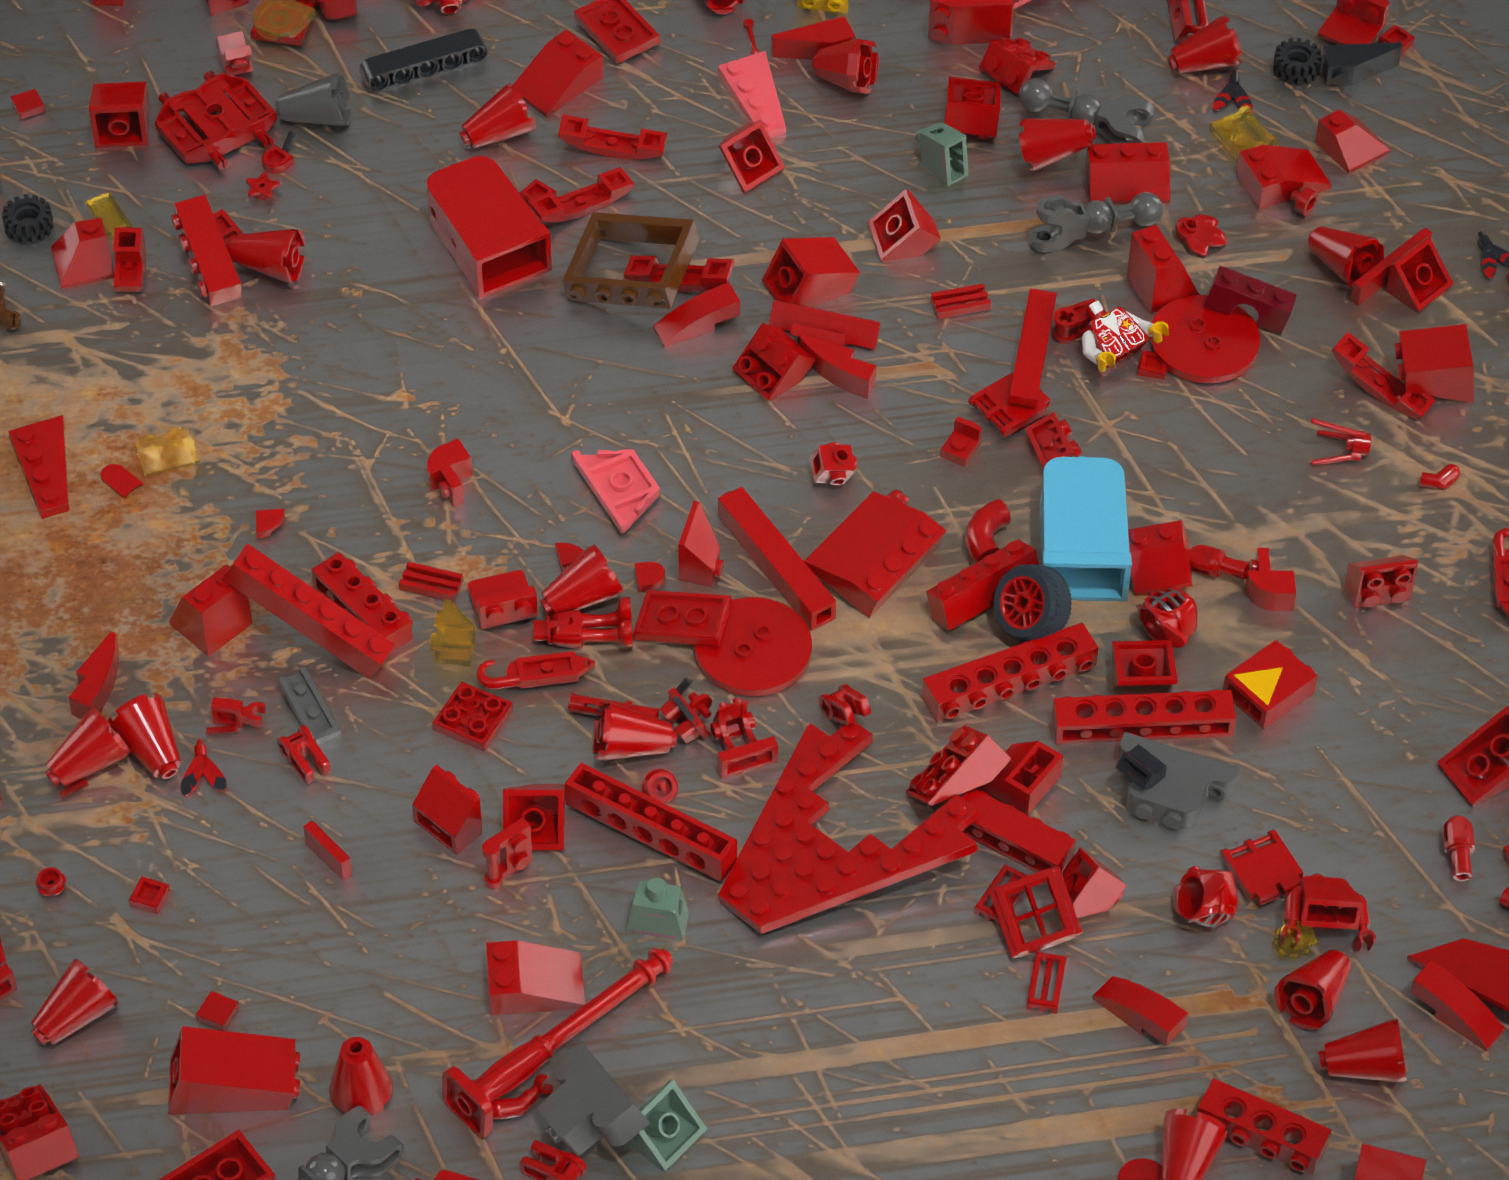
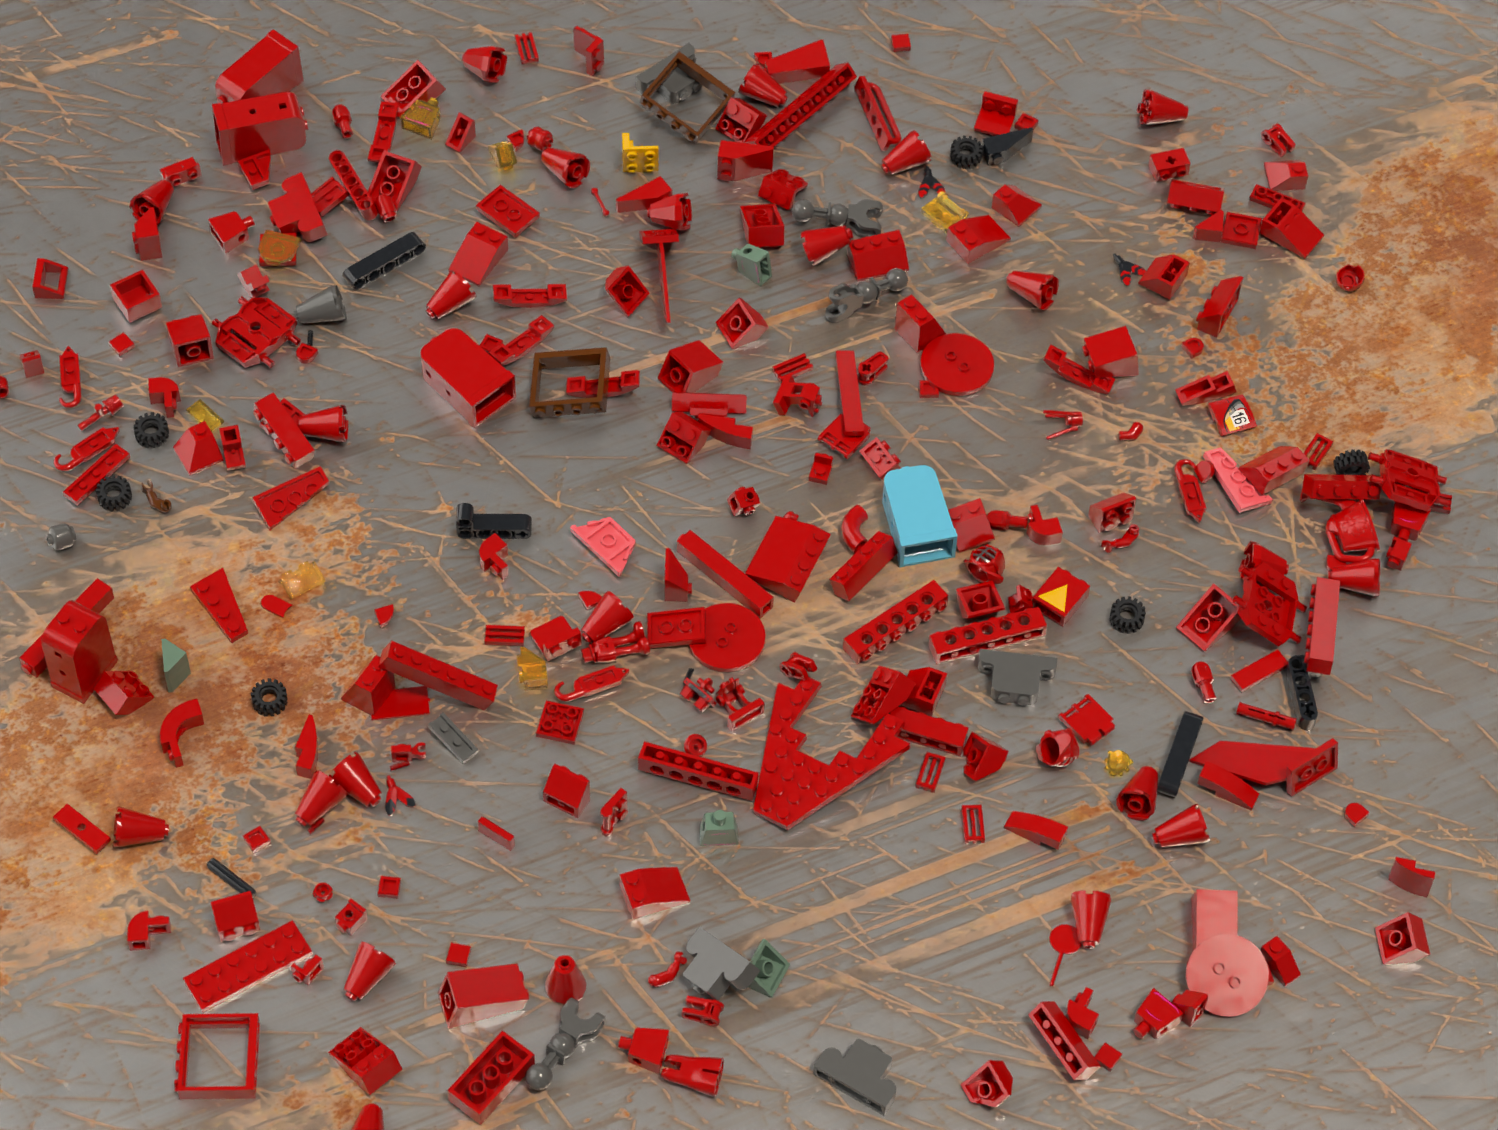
camera: 15 degrees left, 5 degrees up
red plate [246,172,280,200] -> none
red piece [277,725,331,785] -> none
red brick [311,552,413,655] -> none
red piece [442,948,673,1139] -> none
red slope [503,784,565,850] -> none
red pin [568,693,659,719] -> none
red cone [593,701,677,761] -> none
red tile [634,562,665,592] -> none
red slope [653,282,740,348] -> none
coral wing [718,51,786,139] -> none
red piece [989,866,1083,959] -> none
black wheel [993,564,1072,642] -> none
torso [1082,301,1169,372] -> none
black piece [1115,744,1167,790] -> none
red plate [1175,214,1227,257] -> none
red brick [1197,1078,1332,1175] -> none
dark red arch [1204,265,1297,334] -> none
red torso [1279,873,1376,951] -> none
red tile [1290,187,1319,216] -> none
red tile [1351,228,1433,306] -> none
red slope [1386,237,1454,312] -> none
none -> red piece [110,269,162,323]
none -> red brick [148,377,181,418]
none -> black tyre [251,678,288,717]
none -> red wing [252,466,329,531]
none -> red brick [335,899,368,936]
none -> red piece [371,686,430,721]
none -> black beam [456,503,532,539]
none -> red piece [639,229,679,323]
none -> red tile [773,375,822,417]
none -> red bracket [1008,584,1033,613]
none -> red arm [1101,524,1139,553]
none -> black tyre [1109,596,1146,634]
none -> black beam [1157,711,1204,797]

